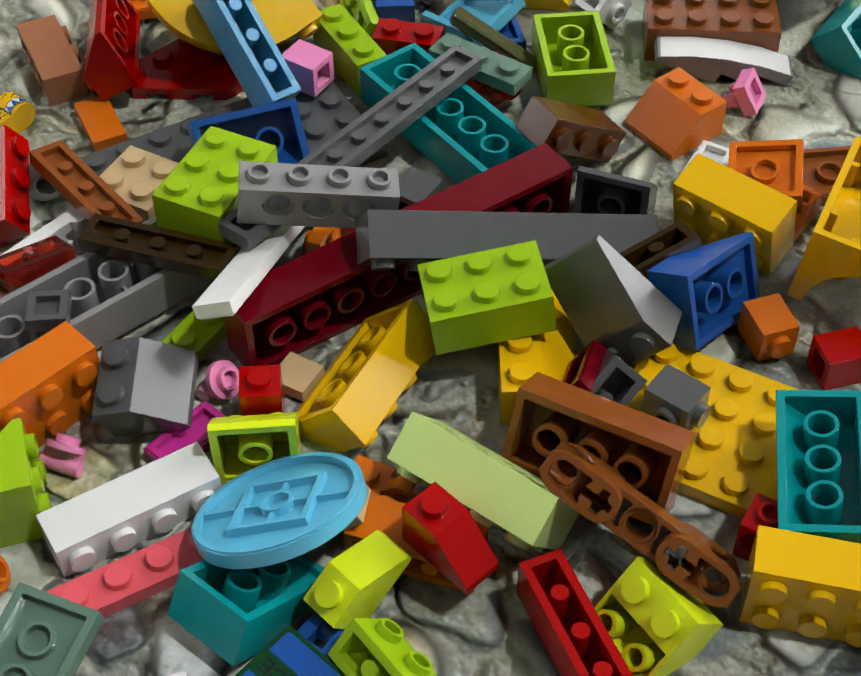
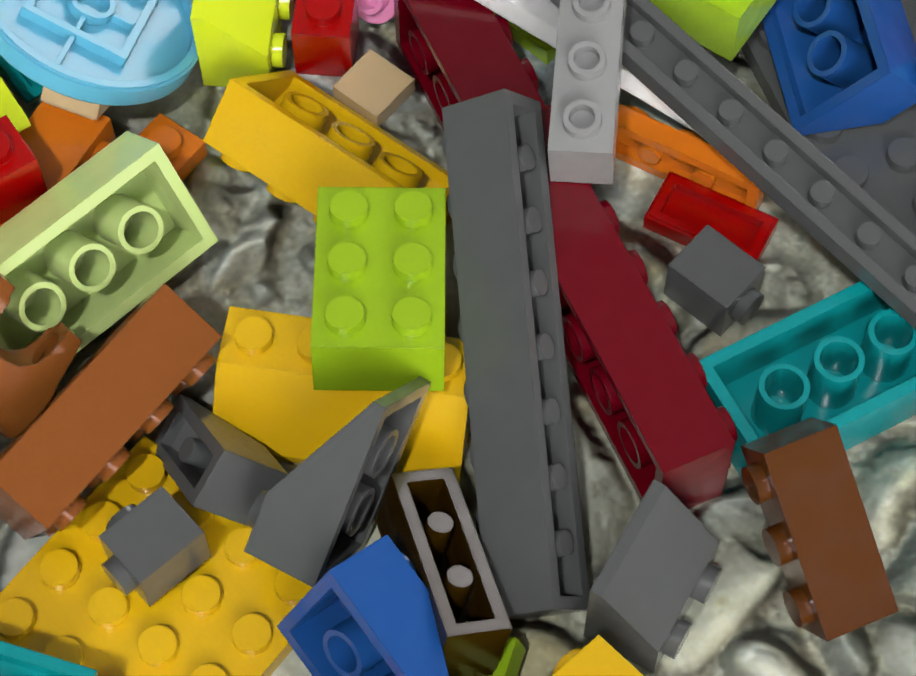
camera: 100 degrees right, 15 degrees up
dark red tile [562,339,607,392] -> none

